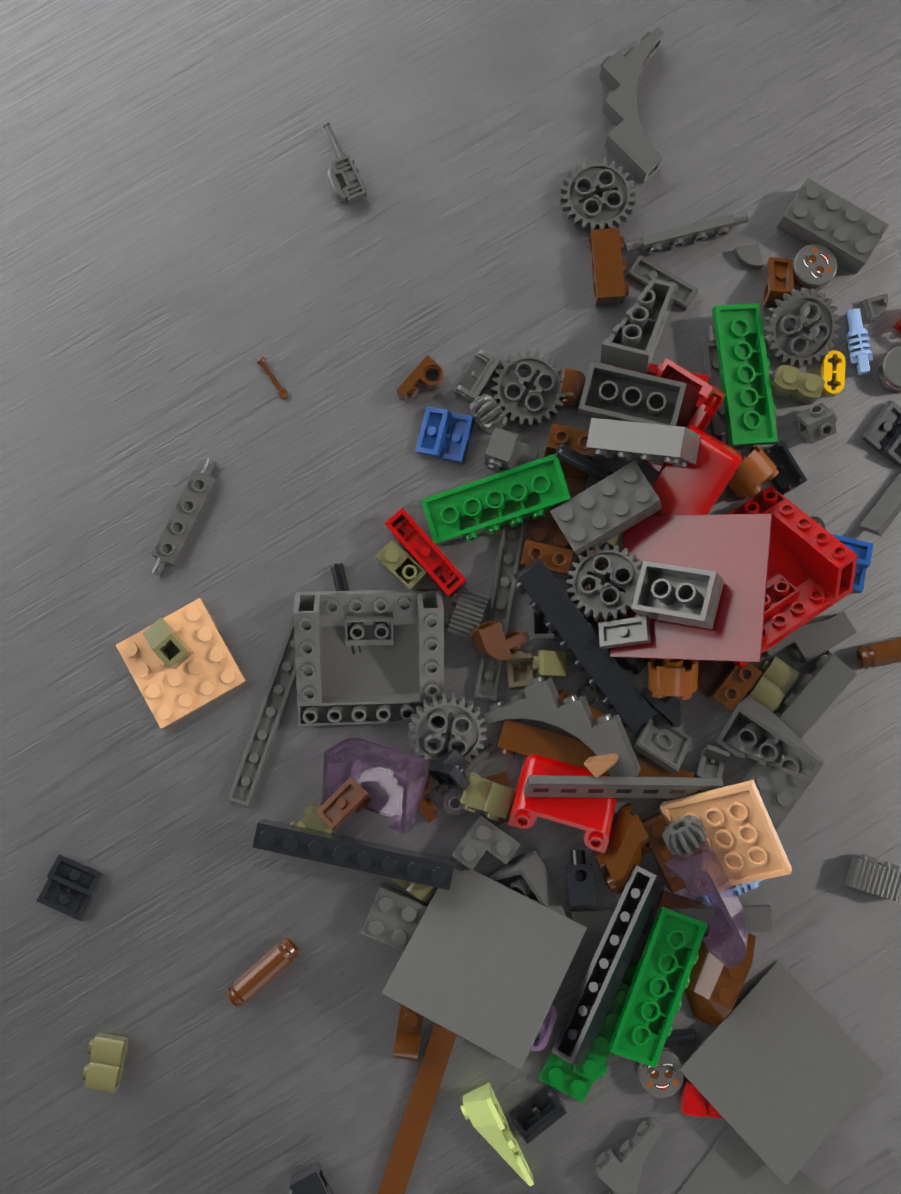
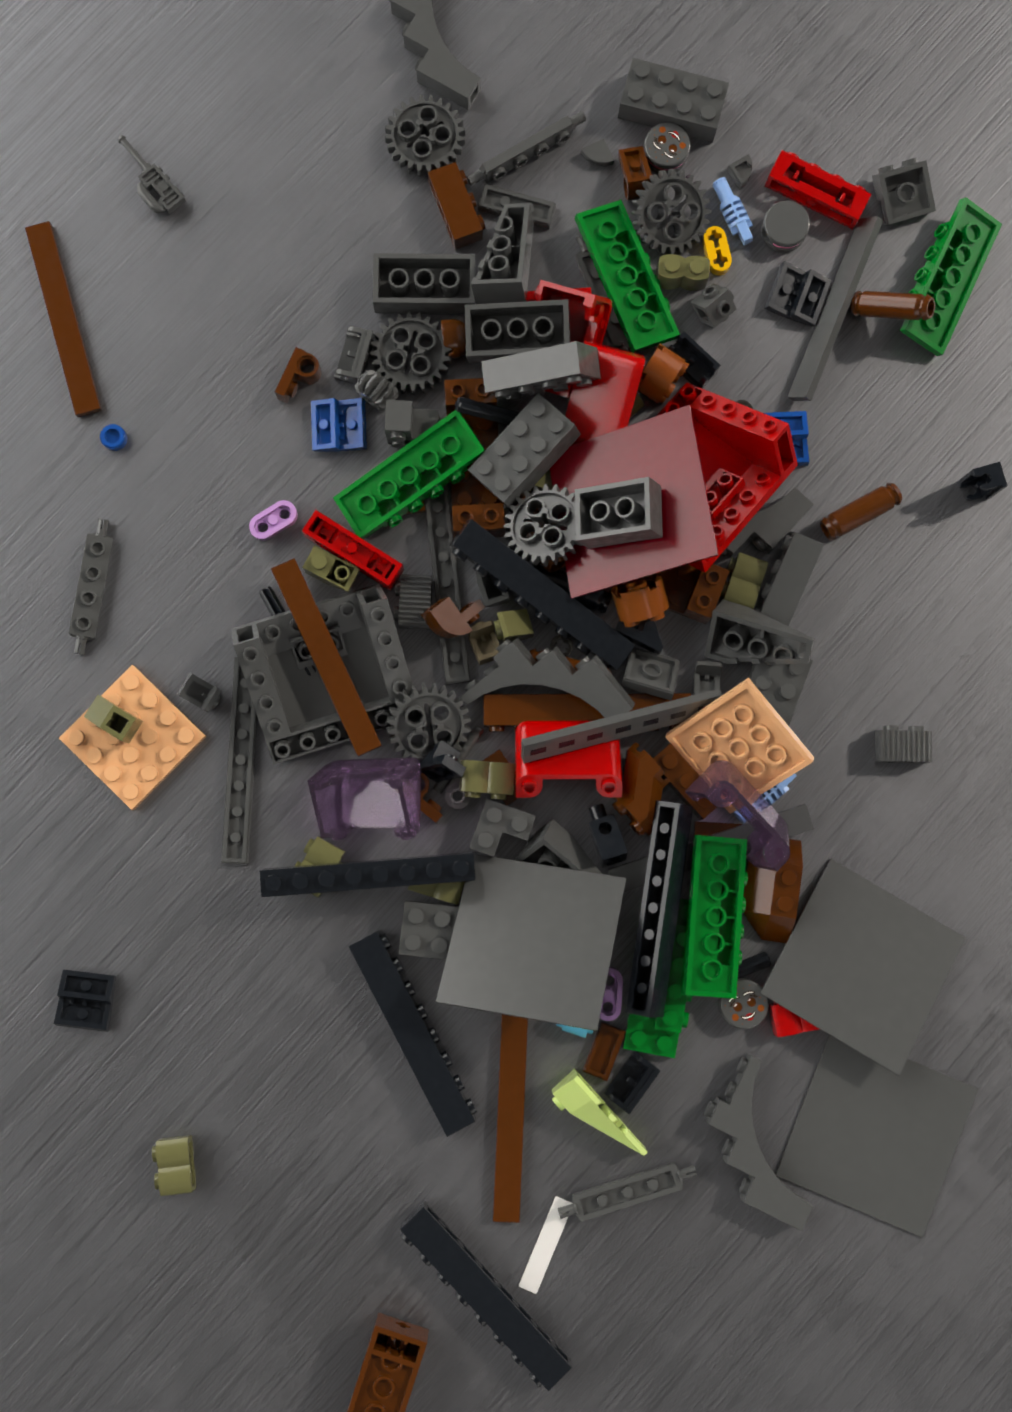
camera: 25 degrees left, 0 degrees up
reddish brown axle [226,938,300,1008] -> none
reddish brown hinge [257,357,288,399] -> none
reddish brown plate [316,777,372,831] -> none
reddish brown plate [393,1005,424,1061] -> none
medium nougat slope [584,753,619,778] -> none
plate [598,616,651,649] -> none
dark grey gear [662,815,708,857] -> none
none -> reddish brown tile [25,221,102,417]
none -> blue tile [100,424,127,451]
none -> dark grey bracket [177,673,221,712]
none -> lavender plate [249,500,298,541]
none -> reddish brown tile [271,558,382,757]
none -> black brick [349,930,478,1137]
none -> dark grey brick [373,253,475,314]
none -> reddish brown tile [582,1021,626,1081]

